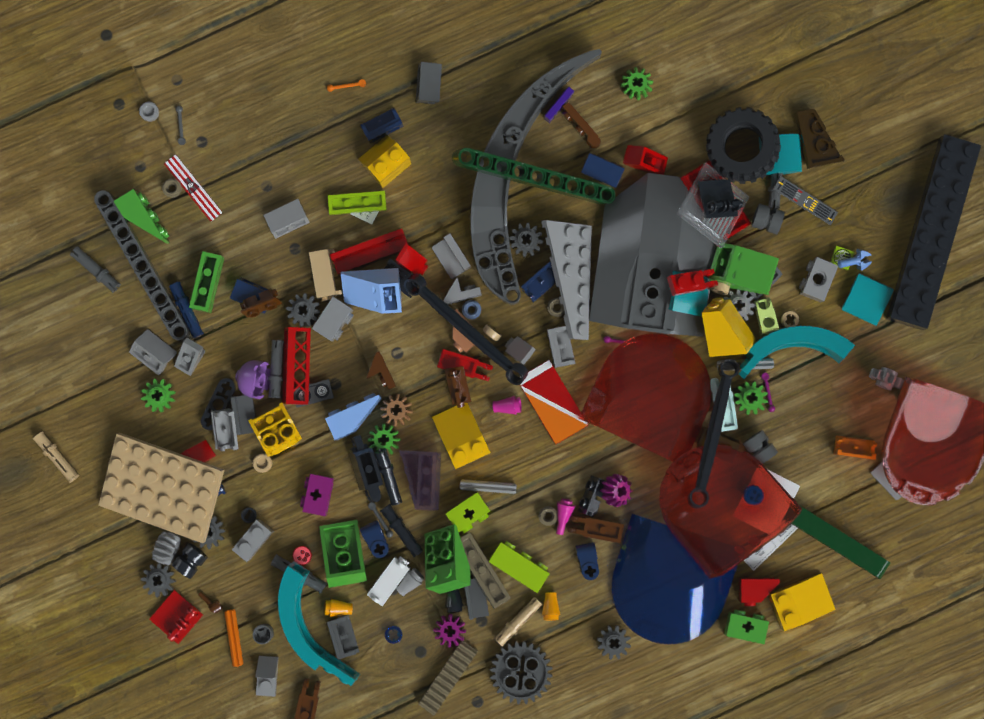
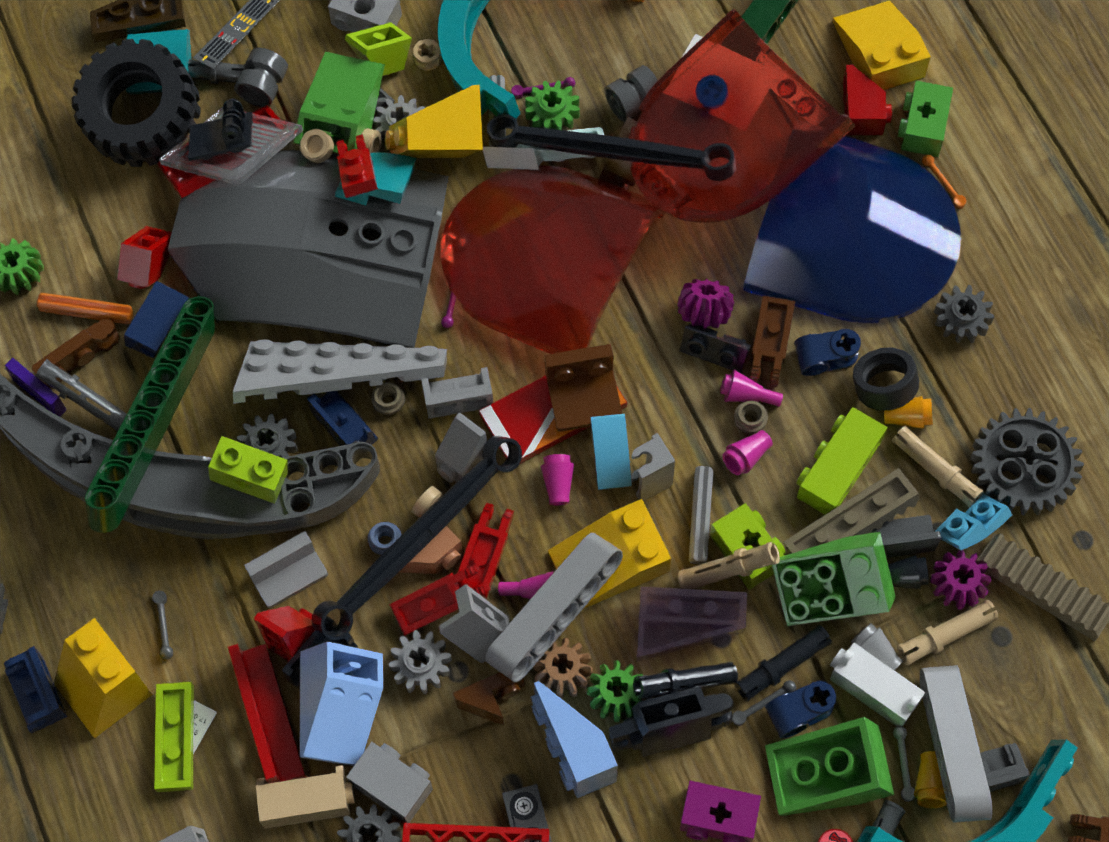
camera: 90 degrees left, 20 degrees down
clear blue bush [385,626,403,644] -> none
light grey slope [443,278,482,305] -> none
reddish brown hinge [445,366,472,408] -> none
yellowish green leg [754,298,779,337] -> none
none -> dark grey pin [35,359,127,432]
none -> orange axle [37,293,133,324]
none -> dark grey hinge [152,591,173,660]
none -> lime brick [208,436,288,504]
none -> tan tile [300,129,334,163]
none -> lime slope [345,22,412,76]
none -> red hinge [389,563,491,636]
none -> light grey gear [389,630,452,694]
none -> light grey panel [439,584,509,663]
none -> white sticker [483,147,539,170]
none -> light grey beam [485,533,623,682]
none -> dark pink cone [498,571,555,599]
none -> reddish brown bracket [544,344,623,432]
none -> medium azure slope [591,414,632,490]
none -> light grey hinge [631,433,675,501]
none -> tan pin [678,542,780,592]
none -> dark pink cone [722,430,773,475]
none -> black tyre [853,347,919,411]
none -> light grey hinge [893,726,915,802]
none -> tan pin [897,600,999,666]
none -> light grey beam [920,665,992,822]
none -> orange hinge [922,154,966,209]
none -> medium azure slope [935,494,1012,550]

